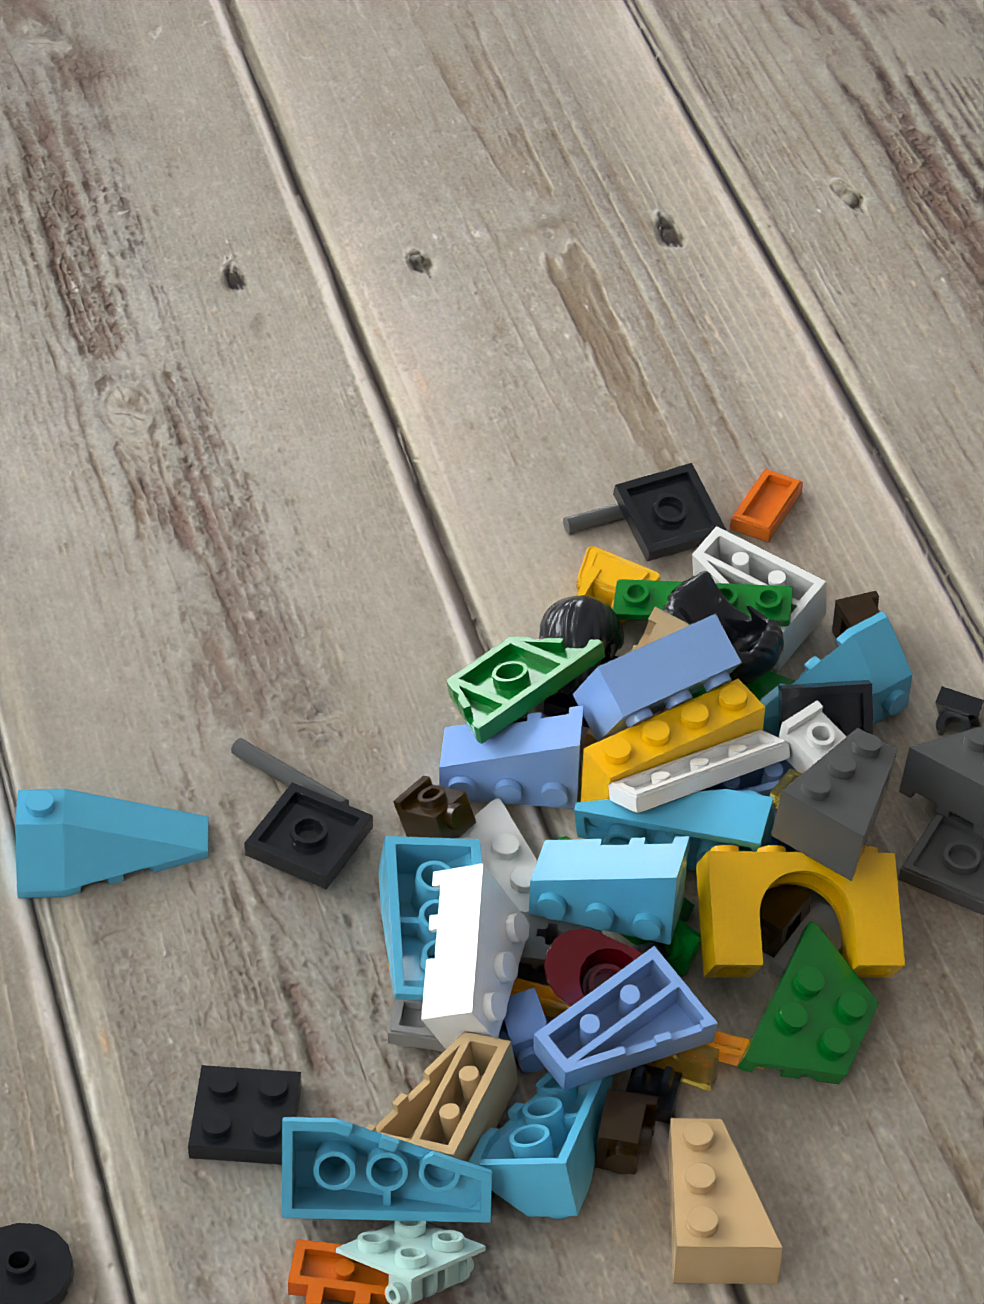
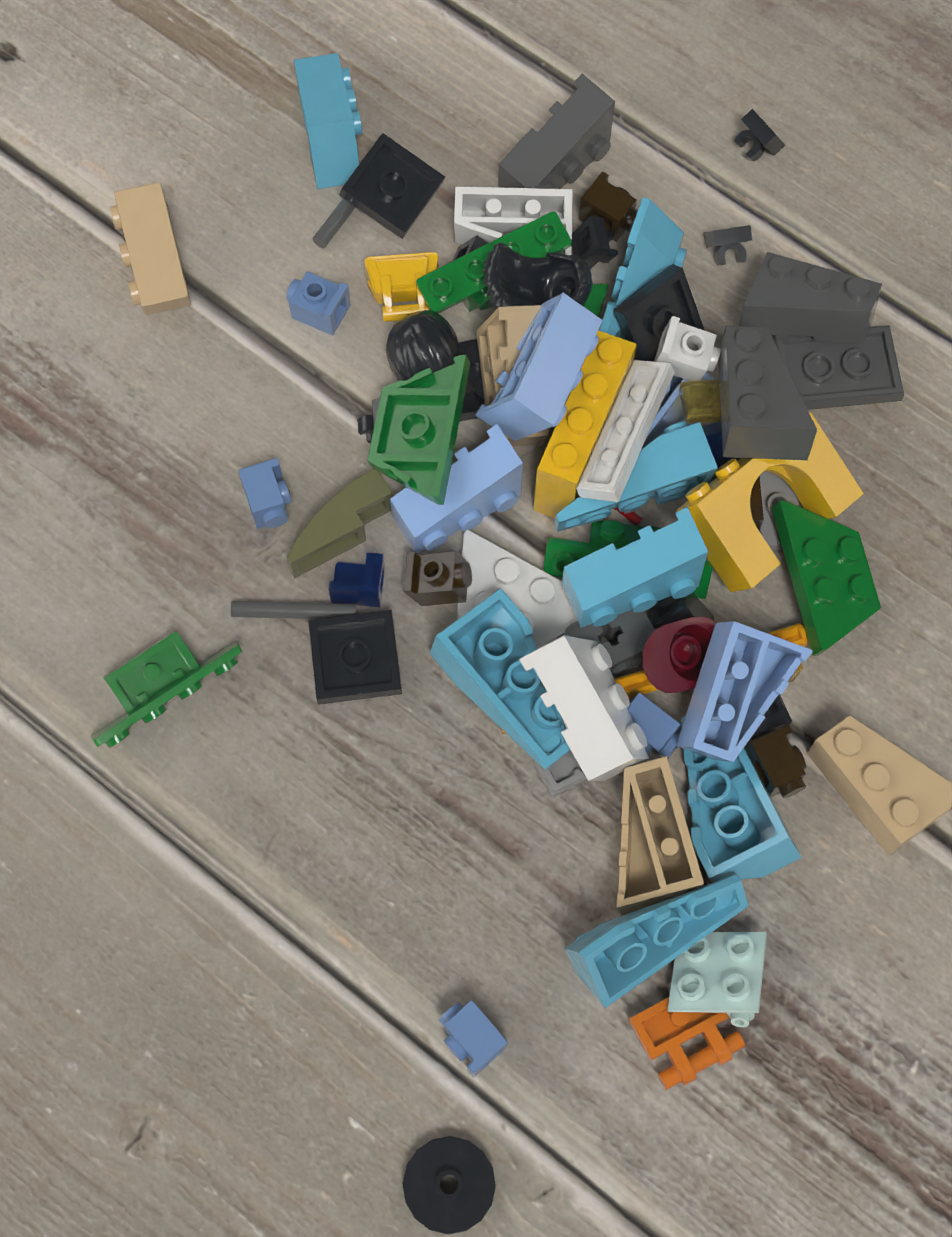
camera: 35 degrees left, 25 degrees up
medium azure wedge [15,789,209,898] -> none
black plate [188,1065,302,1165] -> none
orange tile [730,469,803,543] -> none
none -> green bracket [91,631,243,748]
none -> tan wedge [110,182,191,315]
none -> medium blue brick [238,458,292,529]
none -> medium blue brick [286,271,351,336]
none -> olive slope [286,469,393,579]
none -> medium azure wedge [294,53,362,189]
none -> clear blue panel [329,552,385,608]
none -> medium blue brick [438,1000,508,1078]
none -> dark grey wedge [498,74,615,189]
none -> black tile [572,215,618,269]

